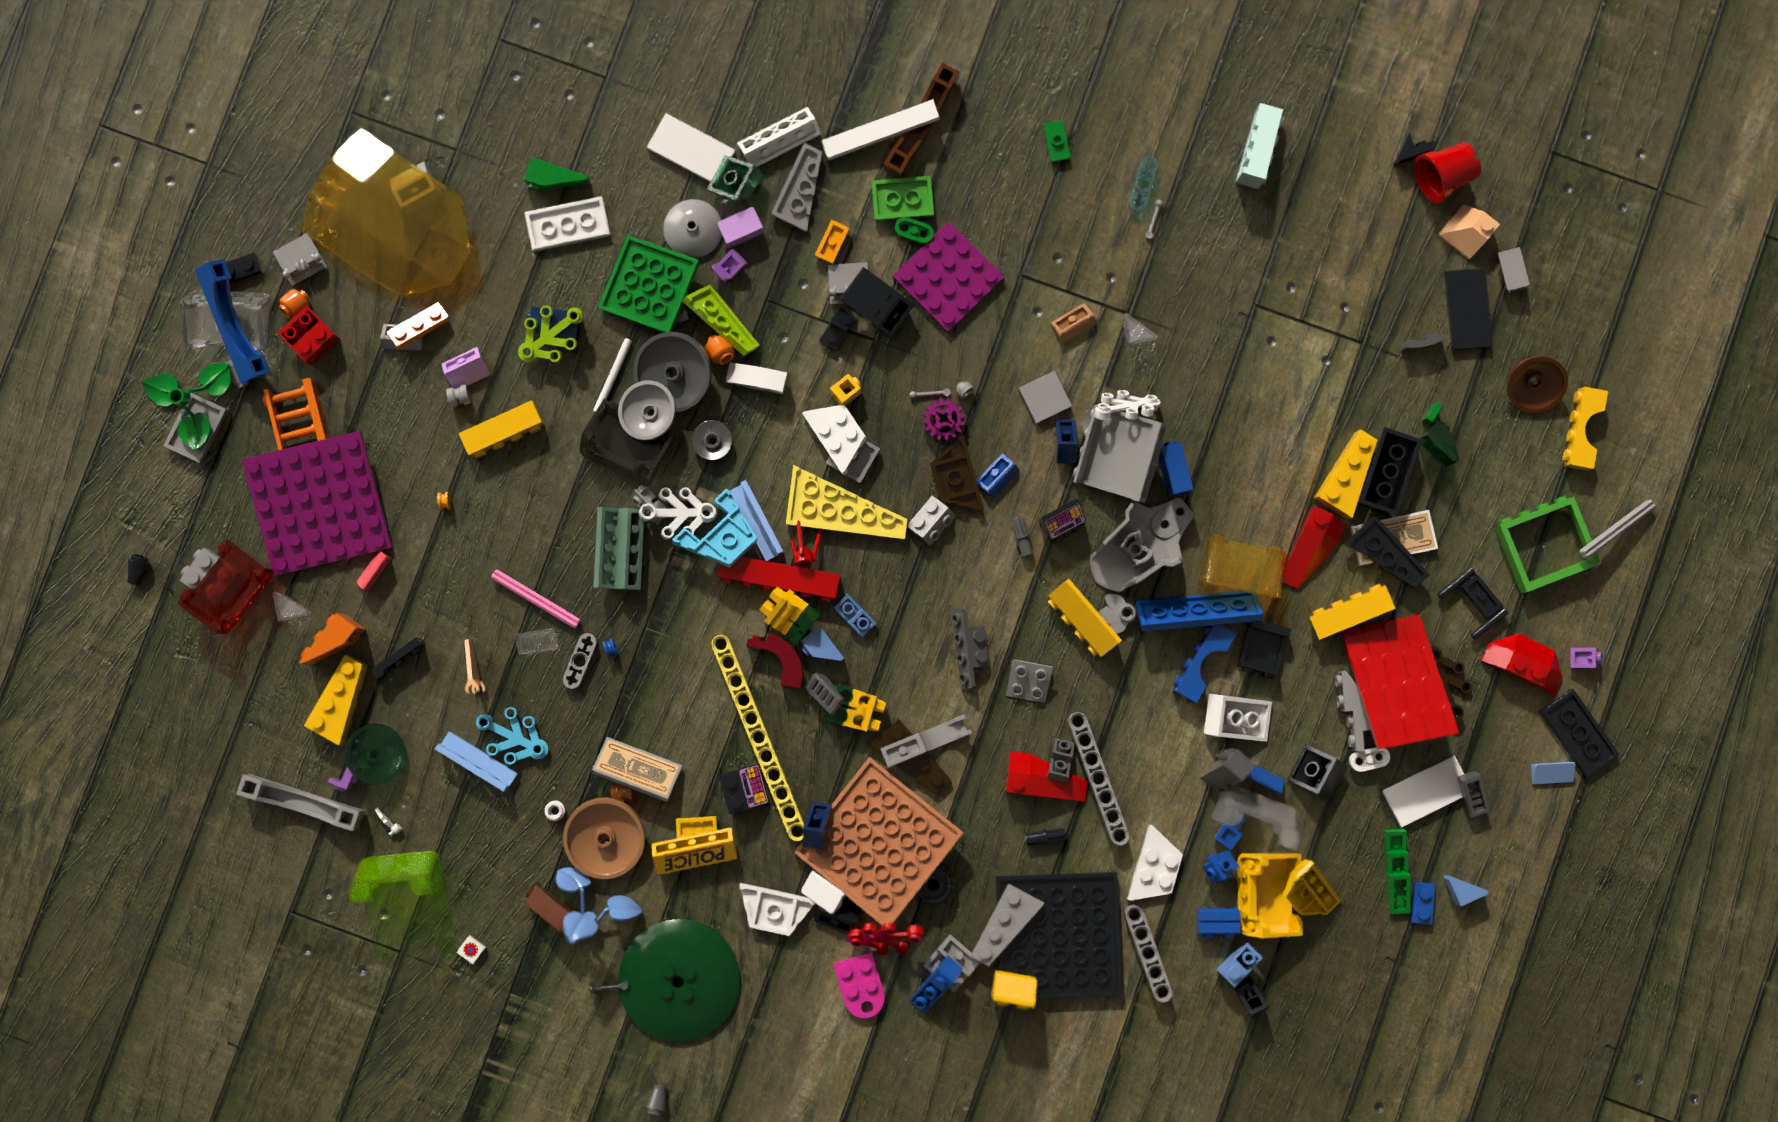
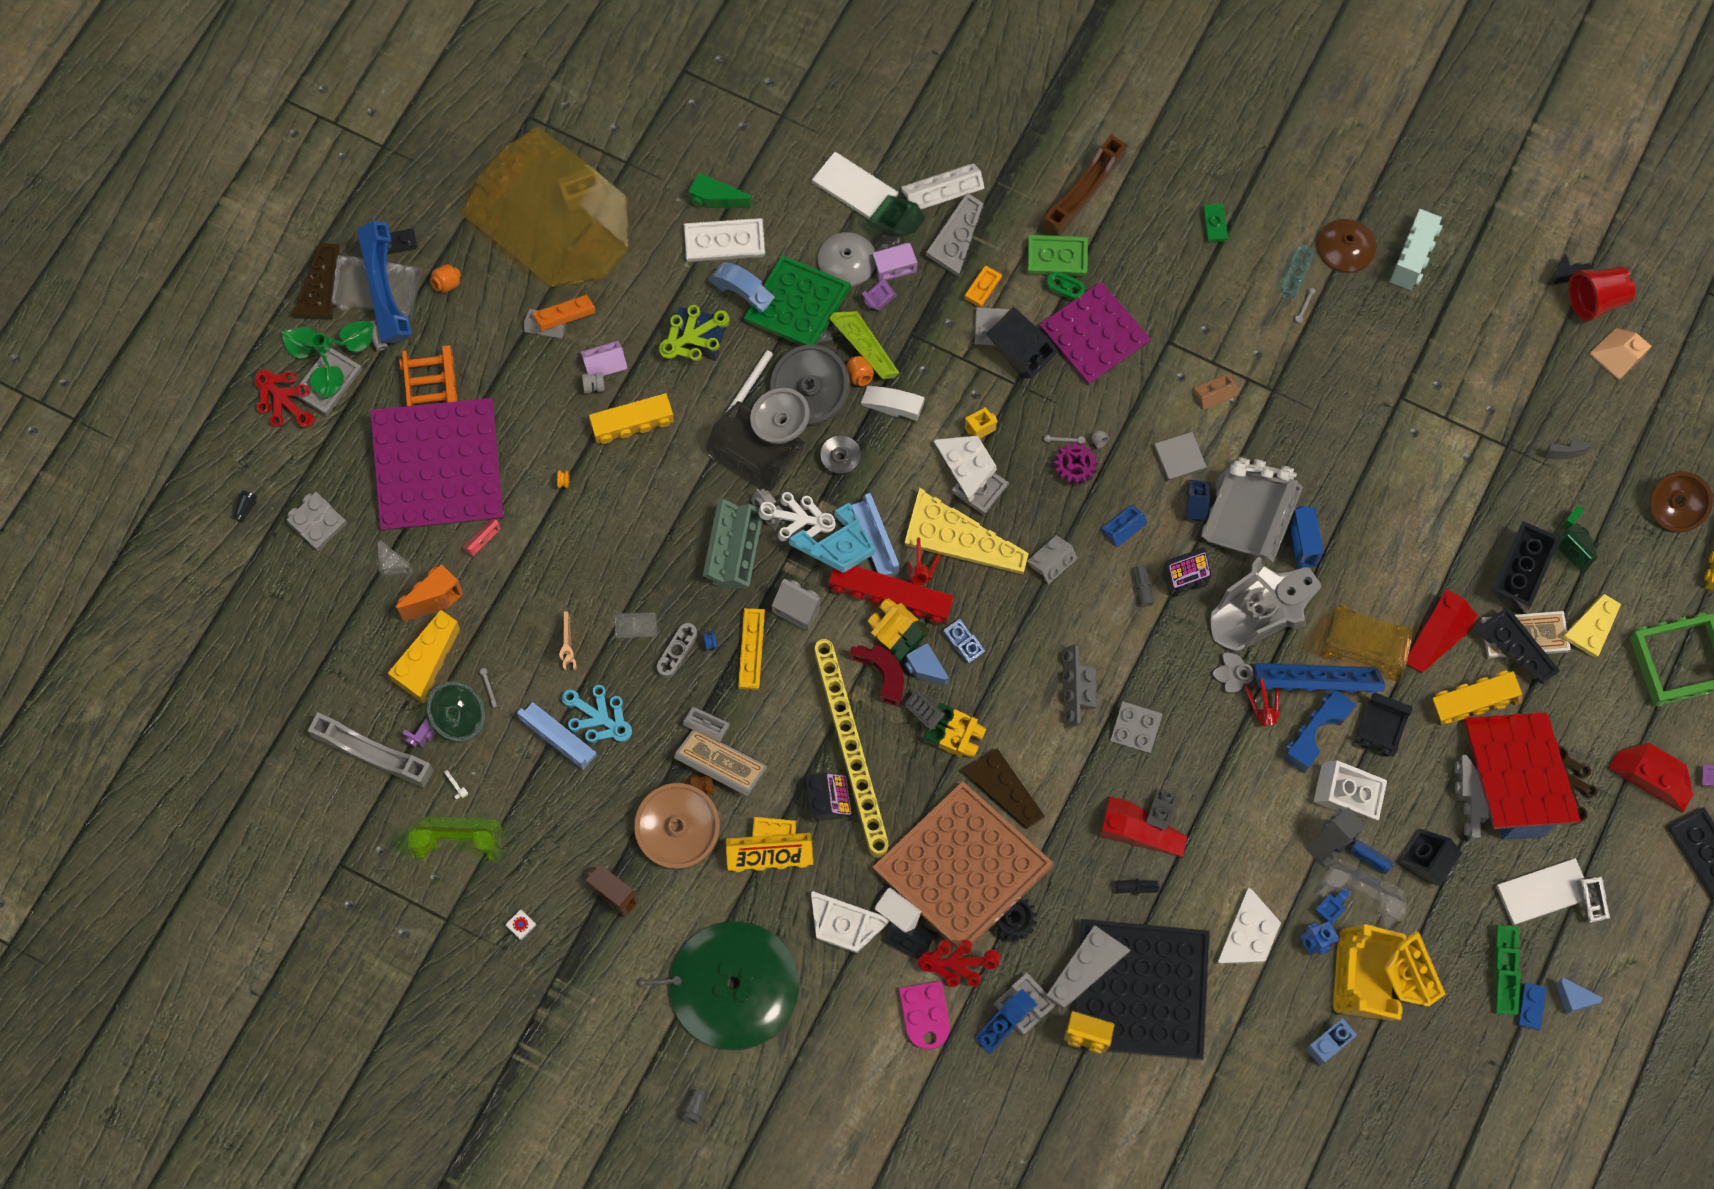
camera: 10 degrees right, 15 degrees down
clear red windscreen [177,539,275,635] -> none
light grey hinge [273,233,327,286] -> none
red slope [278,306,340,365] -> none
black plate [372,637,425,678] -> none
bright pink axle [491,570,580,628] -> none
white plate [545,801,565,821] -> none
medium blue plant [556,867,643,944] -> none
dark blue slope [803,802,832,850] -> none
black slope [819,308,857,352] -> none
white tile [822,100,940,160] -> none
light grey piece [880,715,972,768] -> none
dark brown wing [930,435,984,511] -> none
yellow slope [1047,579,1122,657] -> none
light grey beam [1067,712,1129,846] -> none
clear slope [1122,313,1159,347] -> none
light grey beam [1124,904,1172,1002] -> none
blue brick [1196,908,1241,938] -> none
black slope [1232,976,1269,1017] -> none
yellow wedge [1313,429,1377,520] -> none
white plate [1349,747,1390,772] -> none
black plate [1438,567,1508,640] -> none
black tile [1444,268,1493,350] -> none
light grey hinge [1497,247,1530,293] -> none
light blue slope [1531,762,1575,784] -> none
none -> red plant [255,370,315,428]
none -> dark brown wing [292,243,340,319]
none -> light grey hinge [479,668,497,708]
none -> light grey tile [683,707,730,742]
none -> medium blue arch [708,262,774,313]
none -> yellow tile [738,608,765,690]
none -> light grey slope [772,579,820,632]
none -> red plant [1245,679,1280,726]
none -> reddish brown dish [1317,219,1376,273]
none -> light yellow wing [1561,594,1621,658]

